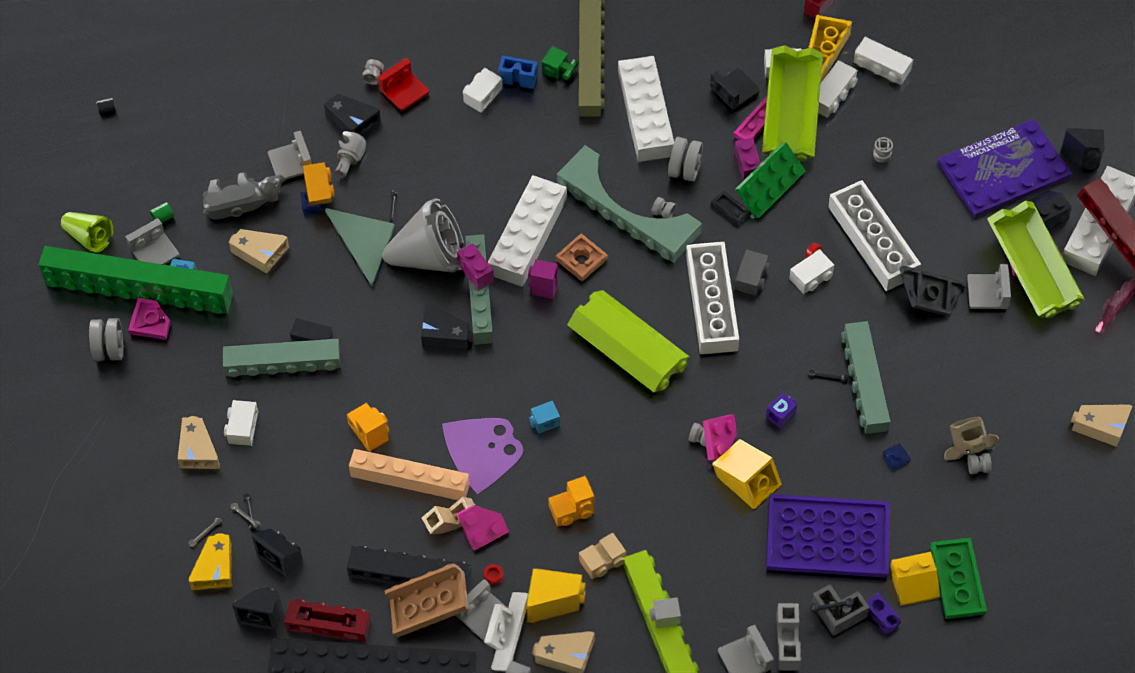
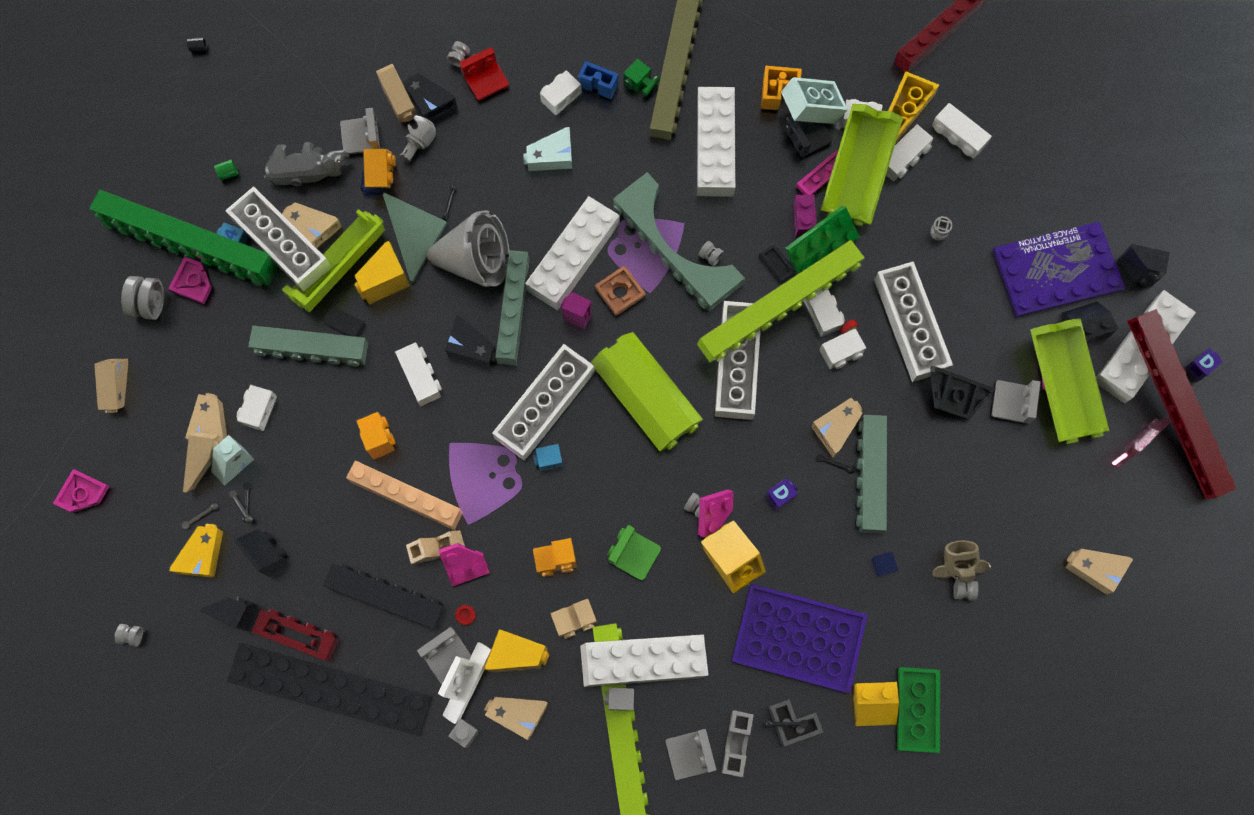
camera: 10 degrees right, 15 degrees up
lime cone [61,212,113,253] -> none
light grey bracket [125,218,180,265] -> none
medium nougat bracket [385,564,469,637] -> none
magenta brick [457,243,494,291] -> none
light grey wheel [668,137,703,182] -> none
dark grey brick [734,249,770,296] -> none
dark purple leg [866,592,901,634] -> none
none -> dark pink plate [53,469,109,513]
none -> tan slope [95,359,128,413]
none -> light grey wheel [115,624,143,647]
none -> tan slope [183,432,220,493]
none -> light aqua slope [211,435,254,485]
none -> white brick [225,186,332,292]
none -> lime panel [282,209,385,312]
none -> yellow slope [354,241,410,305]
none -> tan slope [376,64,416,123]
none -> white brick [395,342,442,406]
none -> white brick [492,344,595,461]
none -> light aqua slope [523,127,572,171]
none -> white brick [580,635,708,687]
none -> bright green bracket [607,525,661,581]
none -> medium lavender piece [608,219,684,293]
none -> lime brick [697,240,864,363]
none -> light orange brick [761,66,801,110]
none -> light aqua brick [781,77,848,124]
none -> white brick [804,288,845,337]
none -> tan slope [811,397,862,458]

